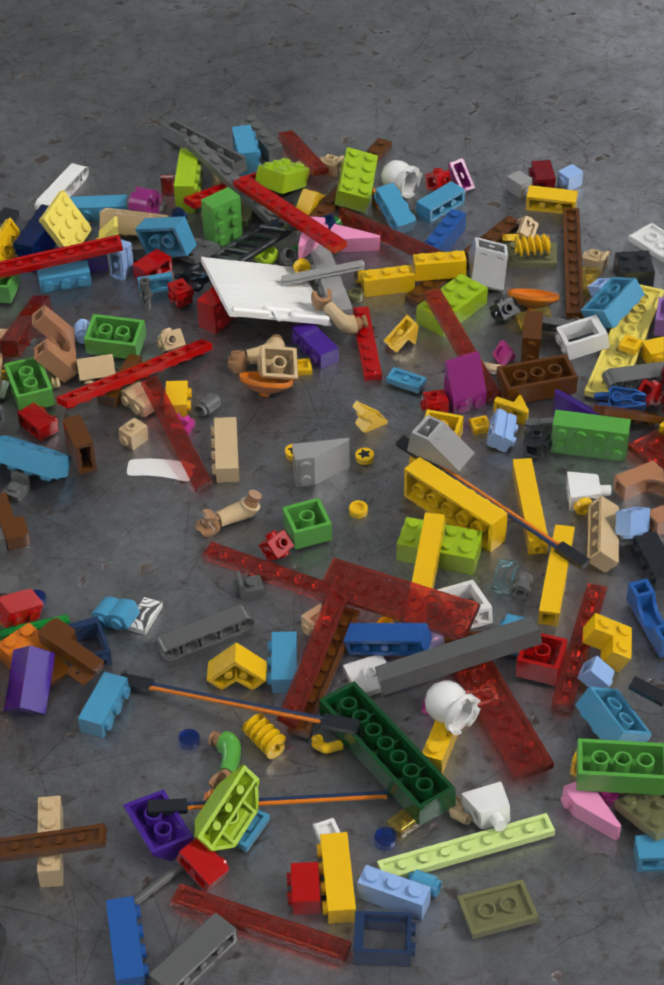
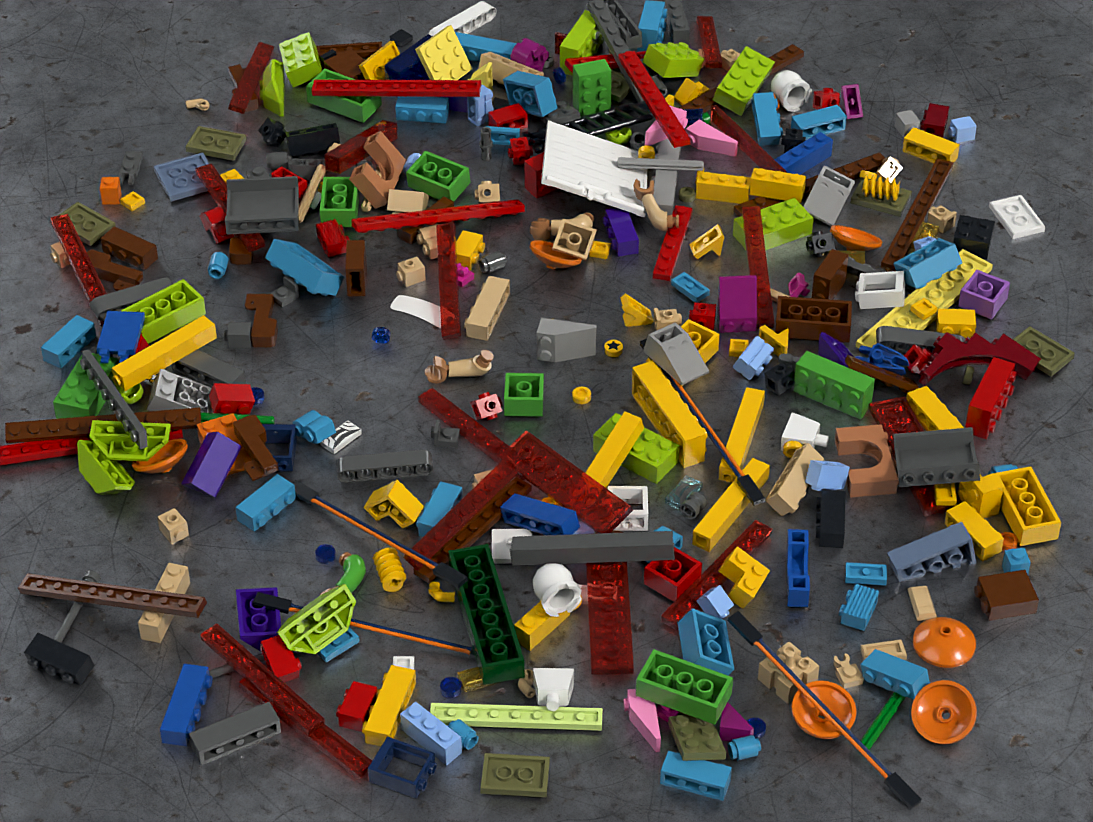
camera: 20 degrees right, 0 degrees up
none -> tan brick [157,508,189,544]
none -> clear red plate [200,623,325,736]
none -> clear blue tile [372,327,391,344]
none -> tan brick [654,308,682,331]
none -> black brick [781,128,806,153]

